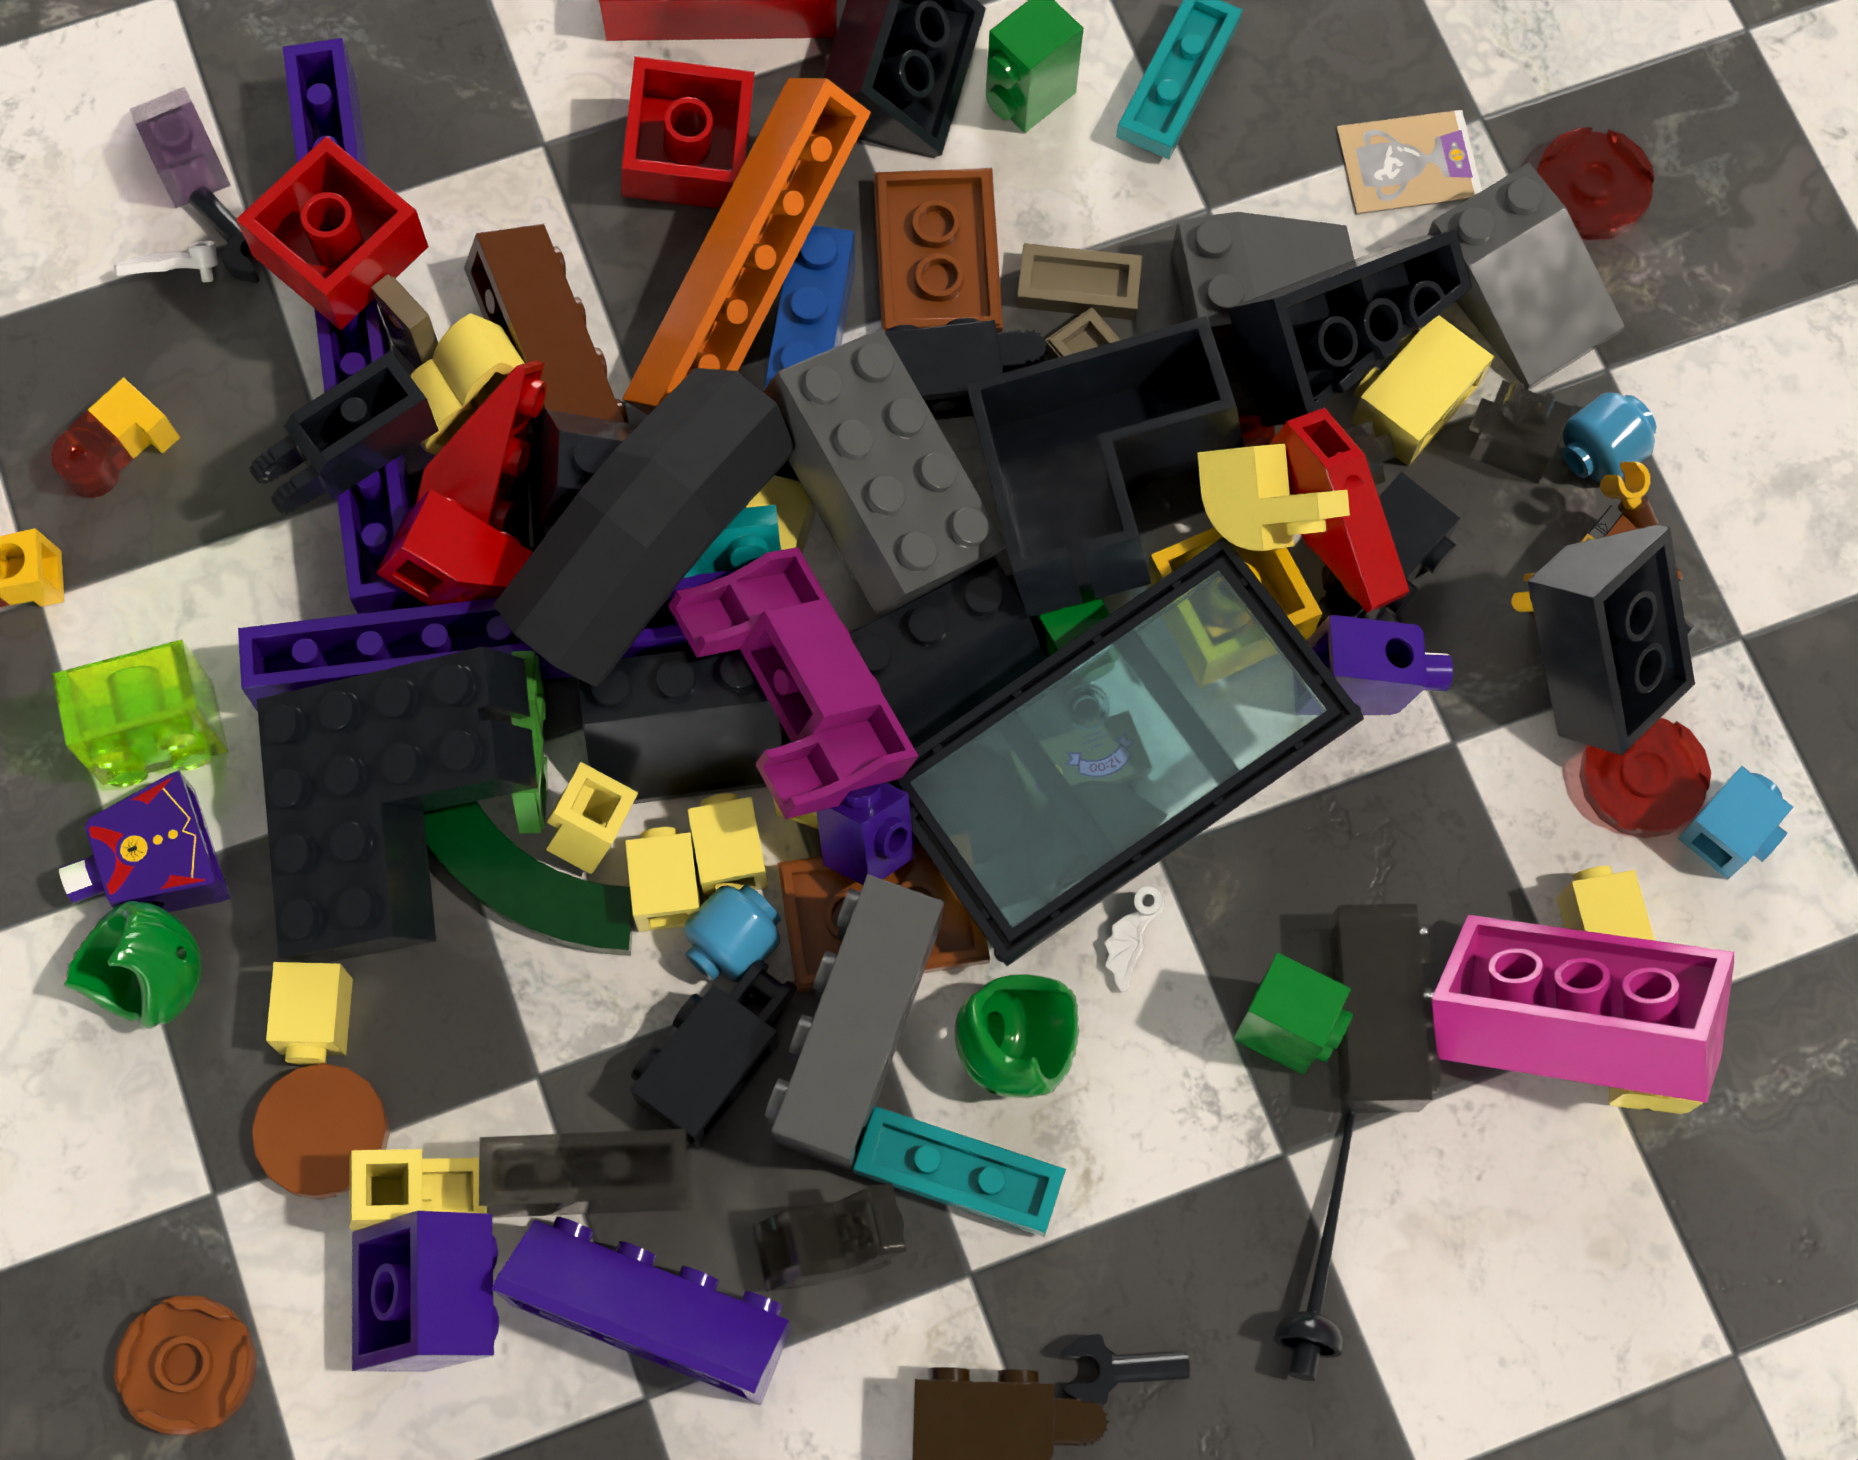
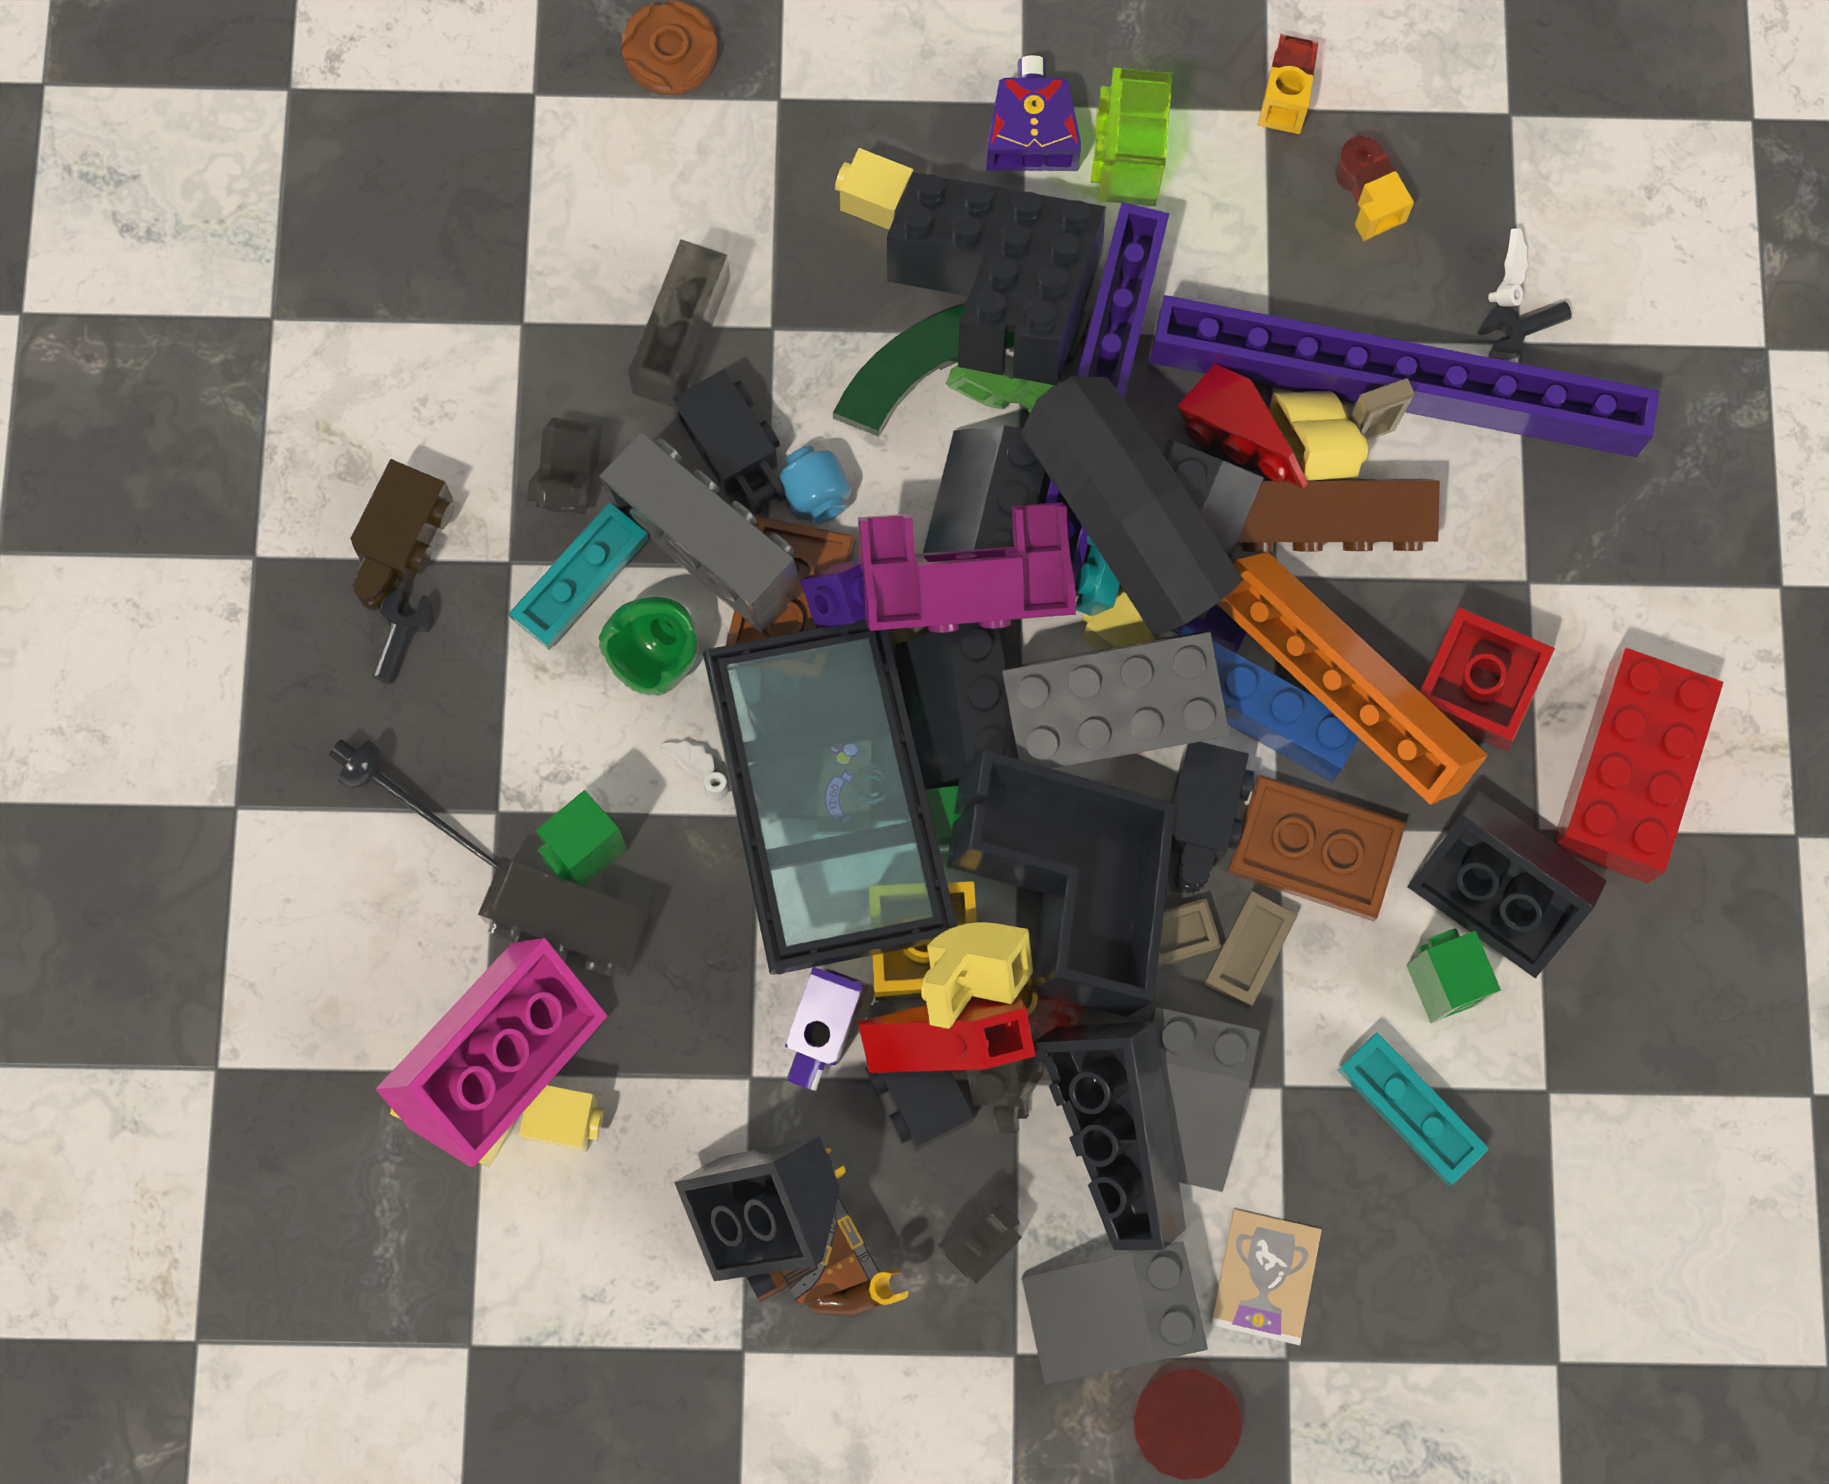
camera: 110 degrees right, 5 degrees up
green piece [64,901,203,1029] -> none
clear purple slope [130,86,231,208] -> none
red brick [236,136,429,330] -> none
black hinge [249,351,439,514] -> none
dark orange tile [252,1063,390,1200] -> none
light yellow brick [349,1149,487,1231] -> none
dark purple brick [352,1211,499,1372] -> none
red slope [376,489,533,606] -> none
dark purple slope [492,1216,792,1405] -> none
light yellow brick [546,762,638,875] -> none
light yellow brick [625,827,701,932] -> none
light yellow brick [687,793,768,900] -> none
light yellow brick [1351,315,1494,466] -> none
dark azure head [1562,392,1657,483] -> none
clear red tile [1579,718,1711,838] -> none
dark azure brick [1678,766,1794,879] -> none

